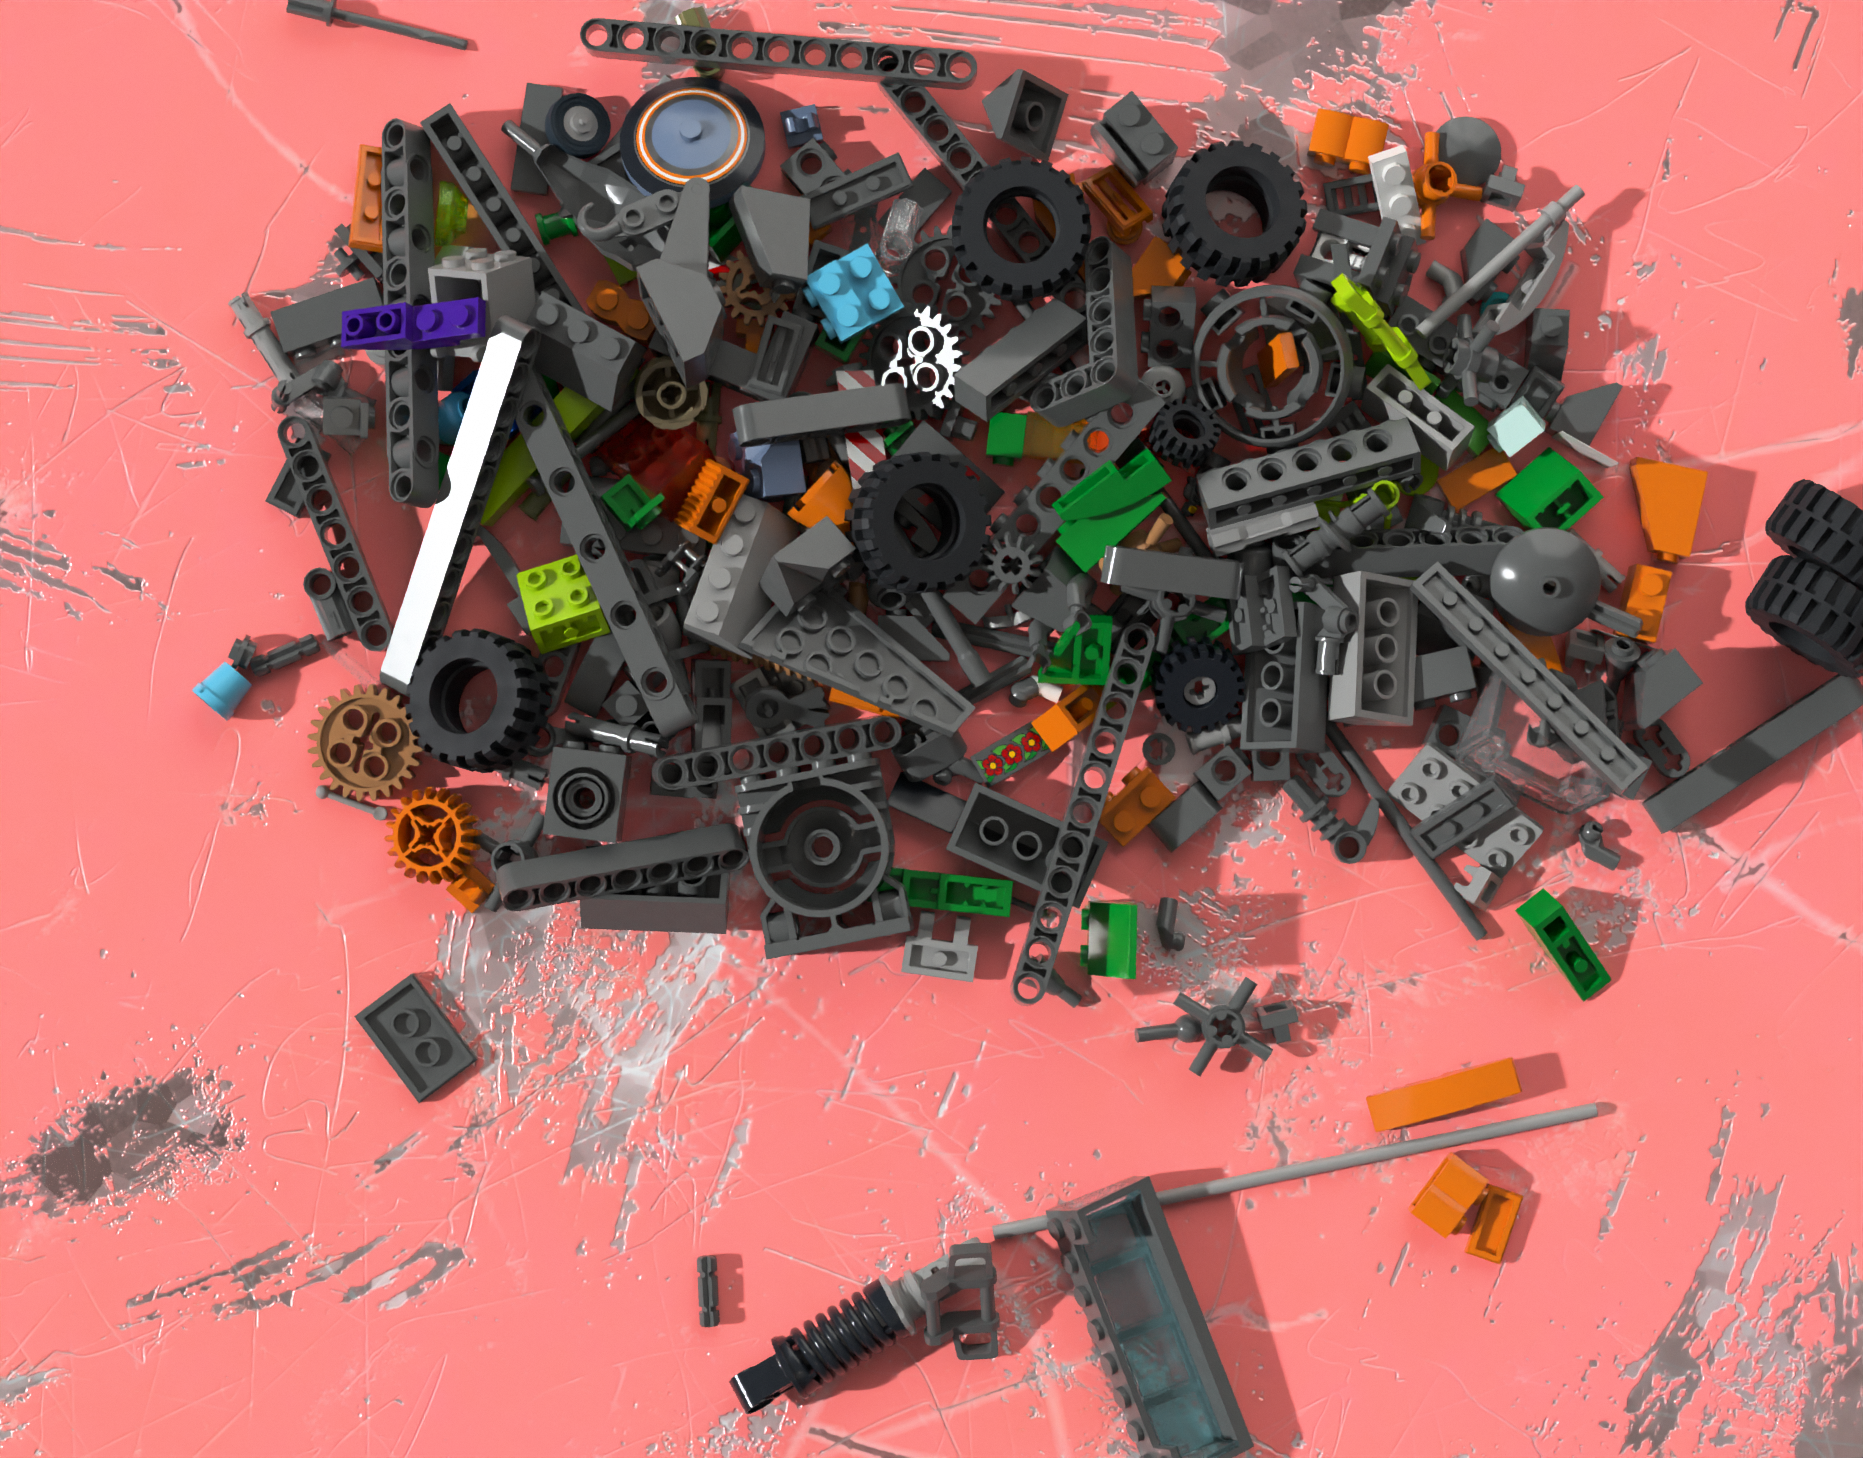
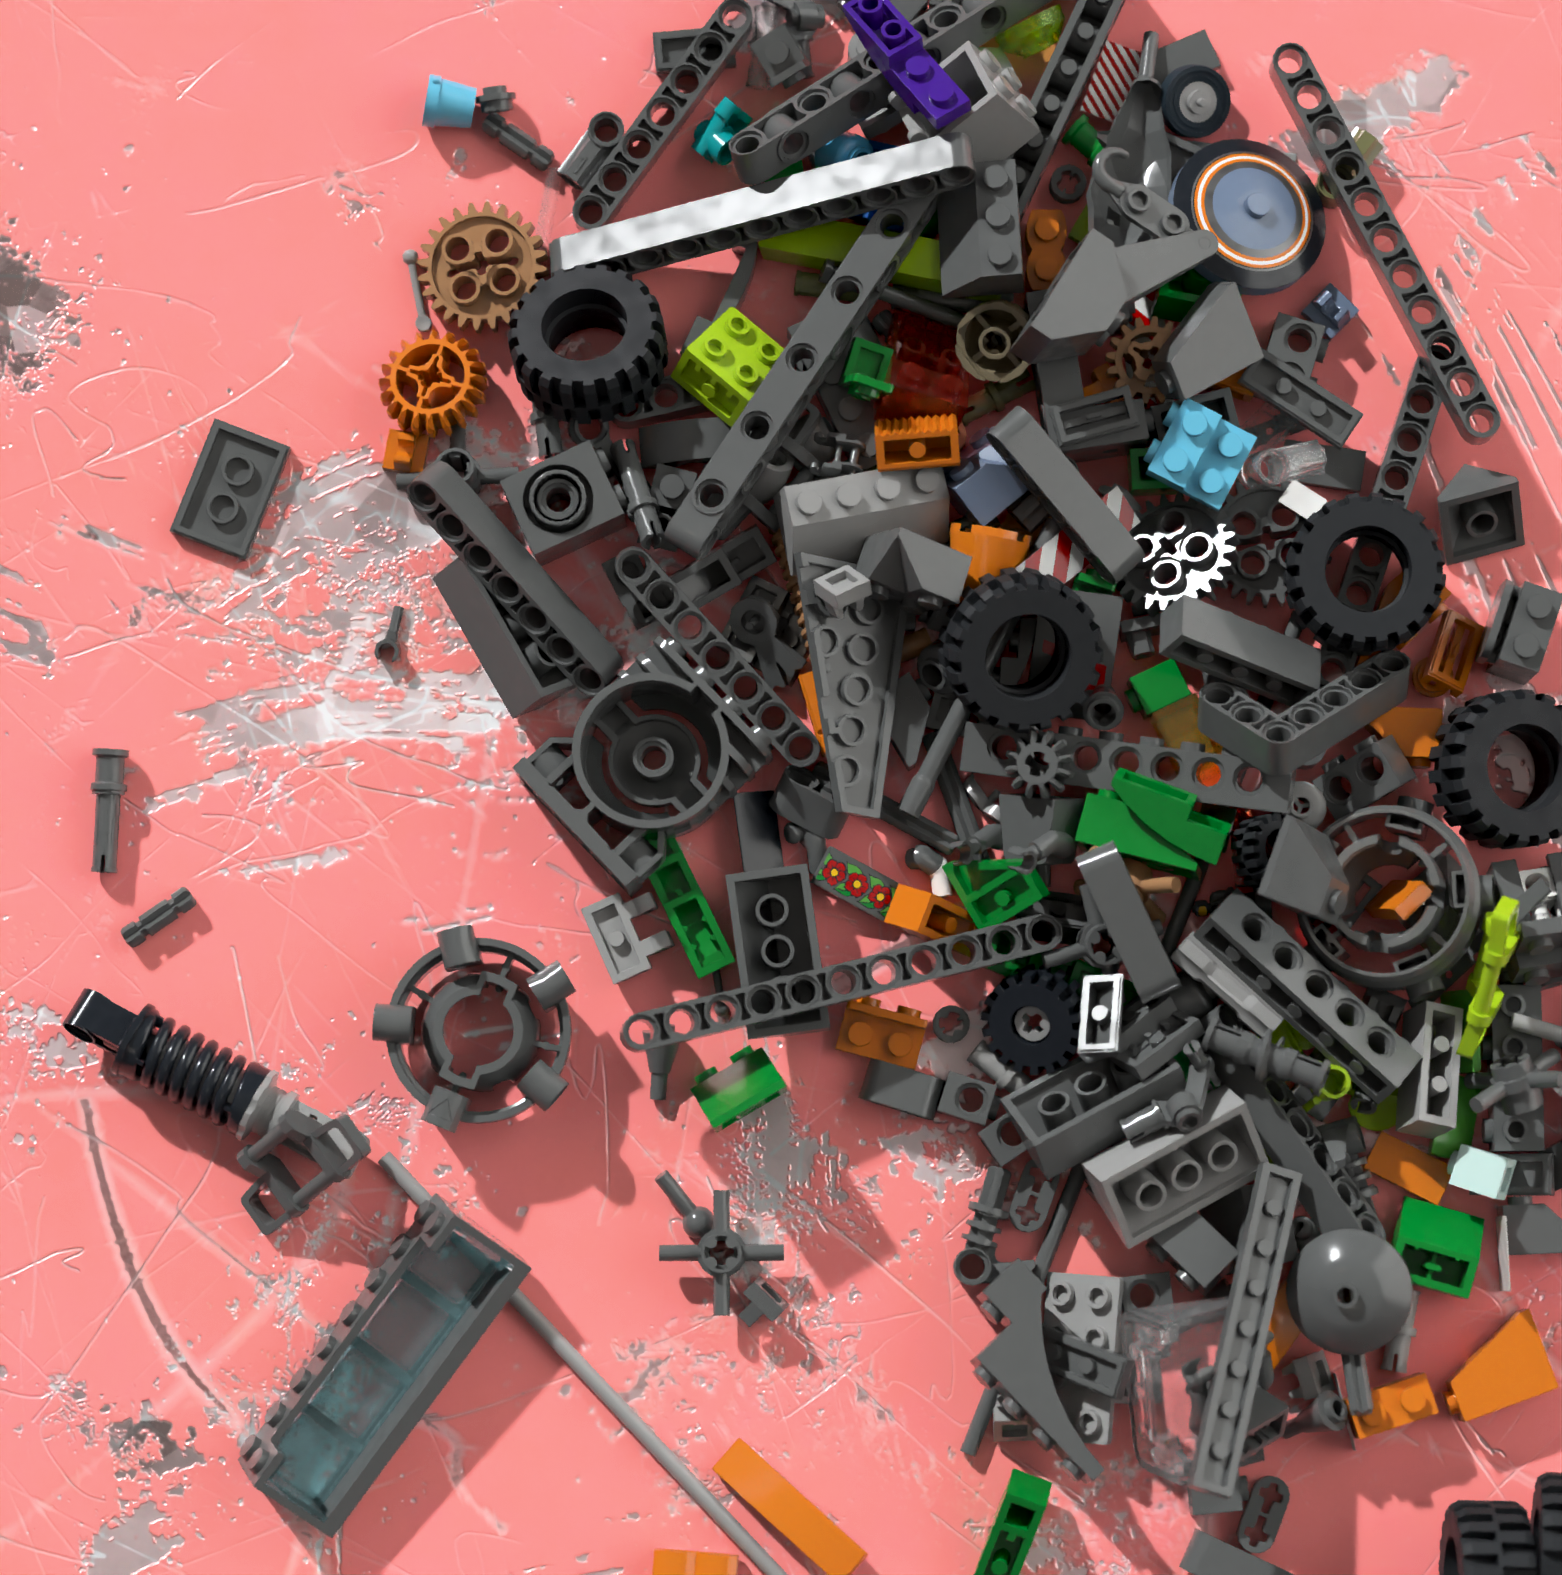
camera: 60 degrees right, 5 degrees down
dark grey arm [1156,897,1186,951] -> none
dark grey arm [1578,821,1621,871] -> none
dark grey slope [1620,648,1703,731] -> none
none -> dark grey pin [90,748,129,873]
none -> dark grey piece [372,924,577,1133]
none -> dark grey hand [374,606,404,662]
none -> teal plate [691,96,753,166]
none -> light grey tile [813,564,872,620]
none -> dark grey arch [970,1258,1105,1484]
none -> dark grey bush [1049,164,1087,205]
none -> slope [1077,974,1125,1063]
none -> sticker [1080,40,1141,122]
none -> dark grey cone [1083,684,1124,731]
none -> dark grey slope [1257,815,1350,925]
none -> white sticker [1279,480,1327,519]

